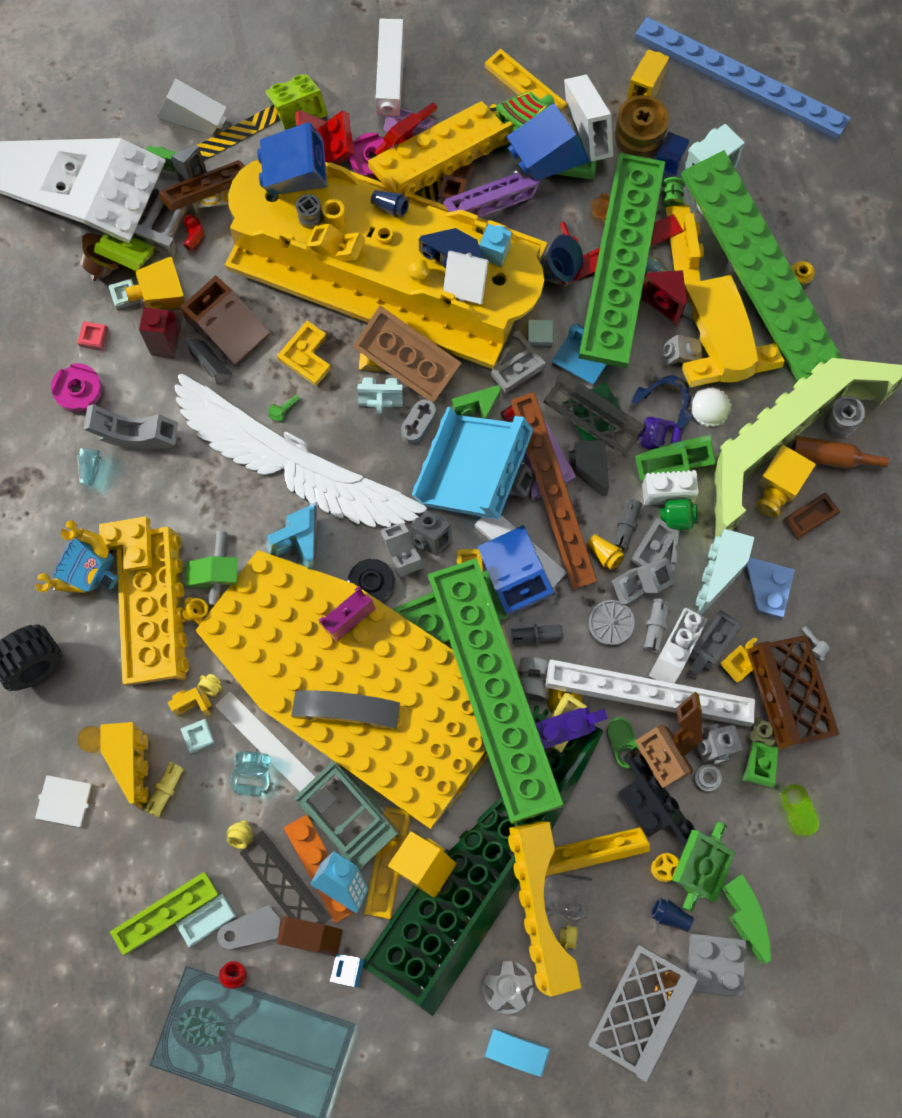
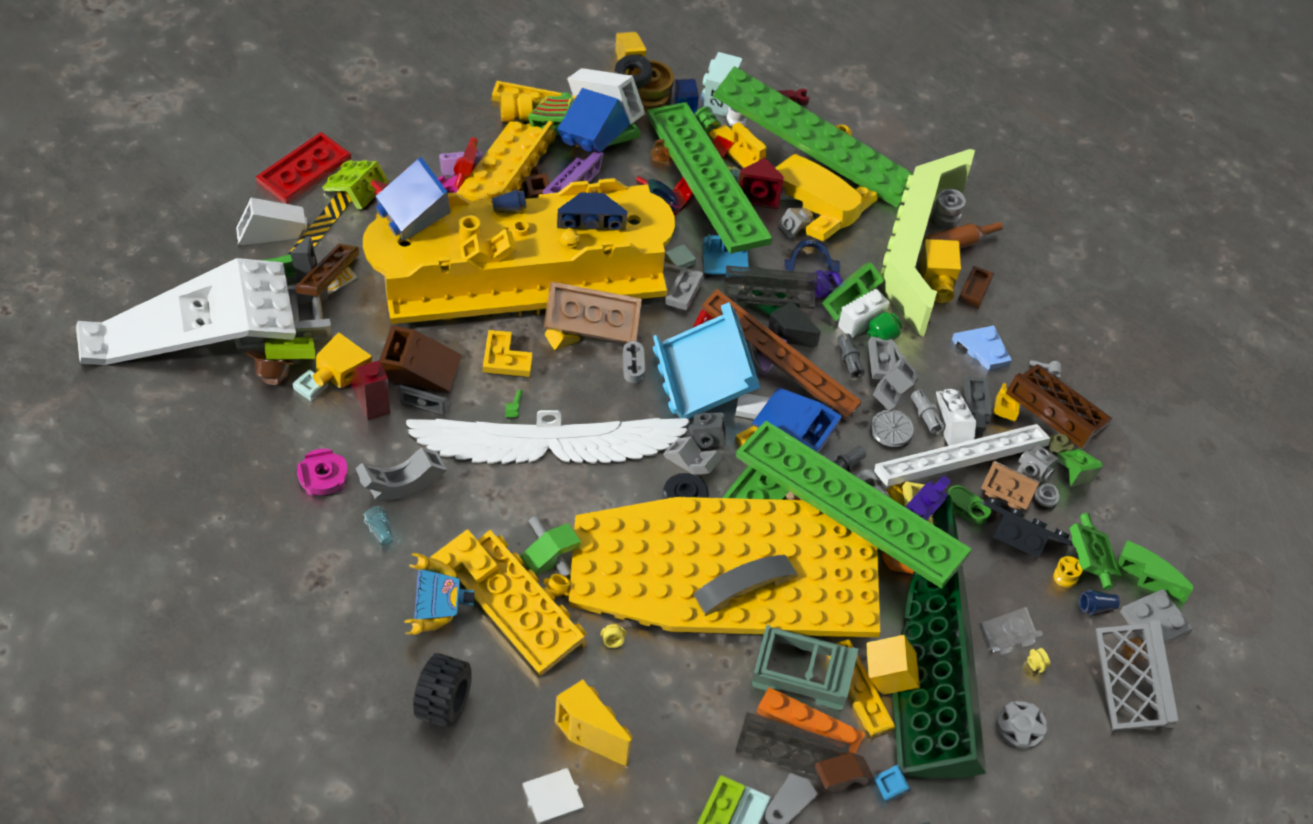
camera: 40 degrees left, 20 degrees down
coral tile [77,321,108,350] -> none
clear yellow piece [77,726,101,753] -> none
light yellow pin [144,762,184,818] -> none
yellow bracket [167,687,212,717] -> none
light aqua tile [181,719,215,754] -> none
red arm [183,215,204,251] -> none
white sticker [215,692,337,814] -> none
light yellow plate [227,820,254,849] -> none
clear light blue piece [230,751,270,797] -> none
medium azure piece [266,502,319,569] -> none
dark grey wheel [296,194,323,228] -> none
medium azure slope [310,851,368,913] -> none
magenta hinge [318,586,376,642] -> none
light aqua hips [357,377,403,415] -> none
white slope [376,19,404,116] -> none
white piece [443,251,489,304] -> none
bright green slope [452,385,501,419] -> none
medium azure brick [479,224,512,267] -> none
medium azure slope [485,1029,551,1077] -> none
yellow arch [508,821,581,997] -> none
yellow tile [546,827,650,876] -> none
yellow cone [586,534,625,570] -> none
medium blue plate [635,17,851,140] -> none
reddish brown slope [673,692,702,757] -> none
white hat [689,387,731,428] -> none
light aqua slope [695,529,754,616] -> none
clear neon green piece [780,784,819,837] -> none
none -> red tile [255,132,352,204]
none -> yellow wheel [500,93,532,122]
none -> black tyre [614,55,653,88]
none -> dark red bar [777,88,809,106]

